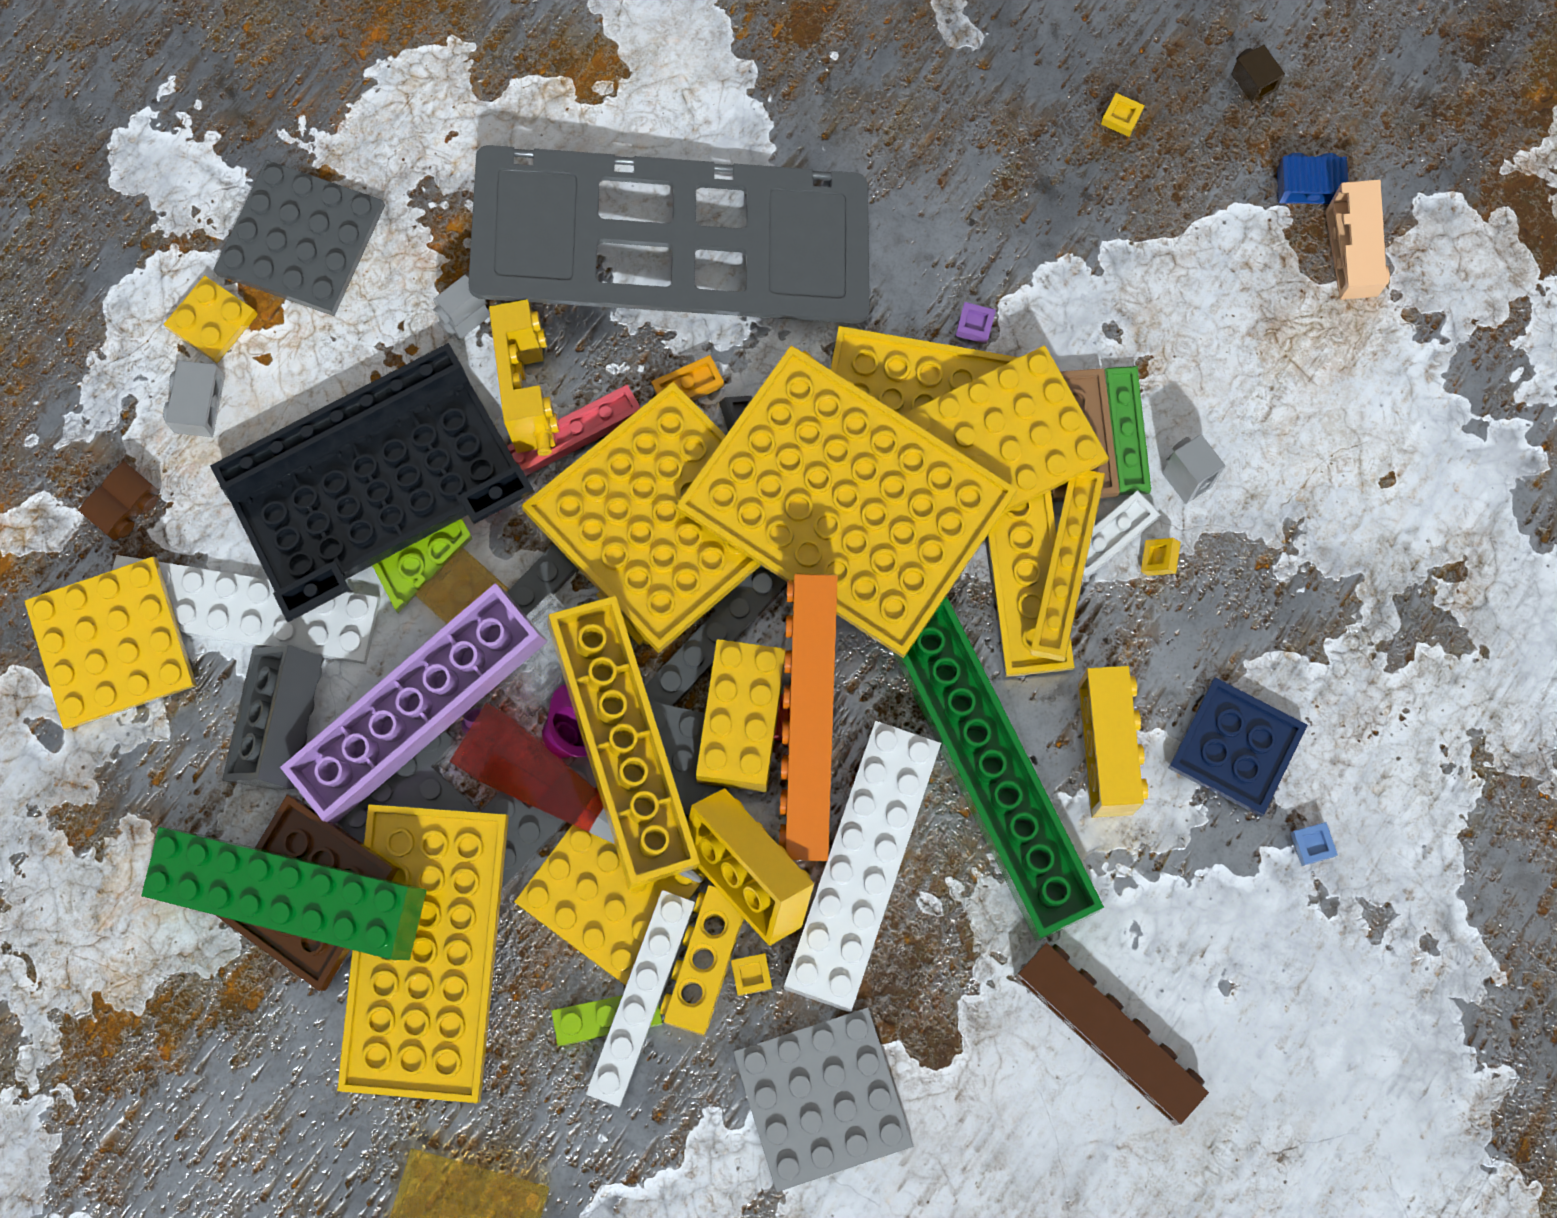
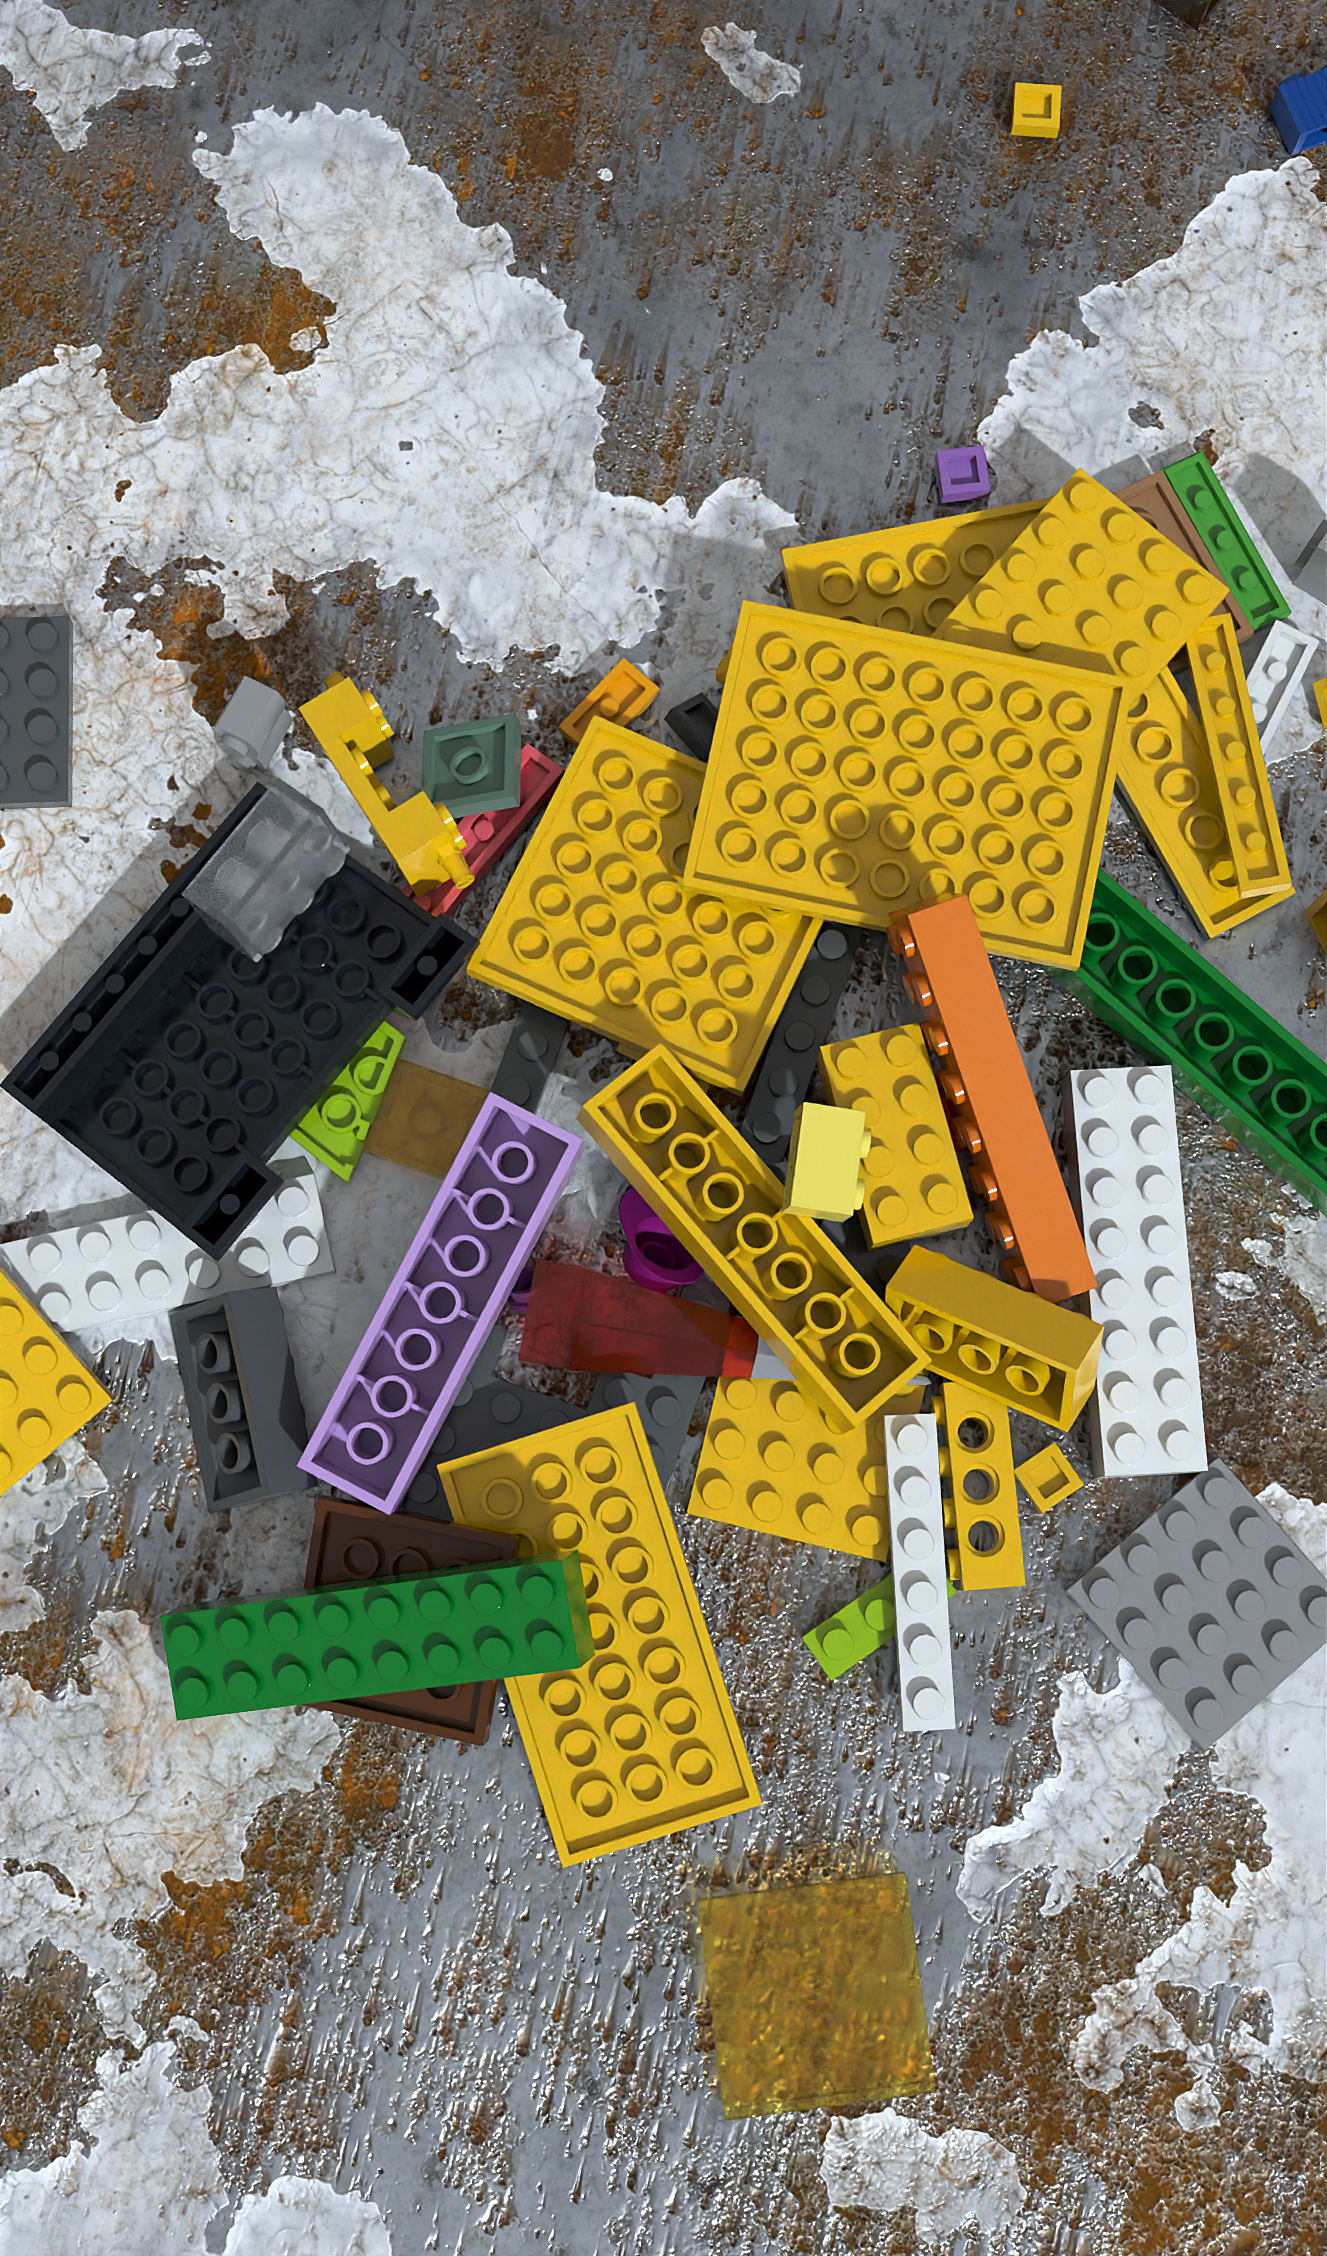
camera: 25 degrees left, 5 degrees up
dark grey door [468,145,870,324] -> none
none -> clear brick [181,777,350,963]
none -> sand green plate [422,713,521,819]
none -> light yellow brick [781,1102,871,1222]

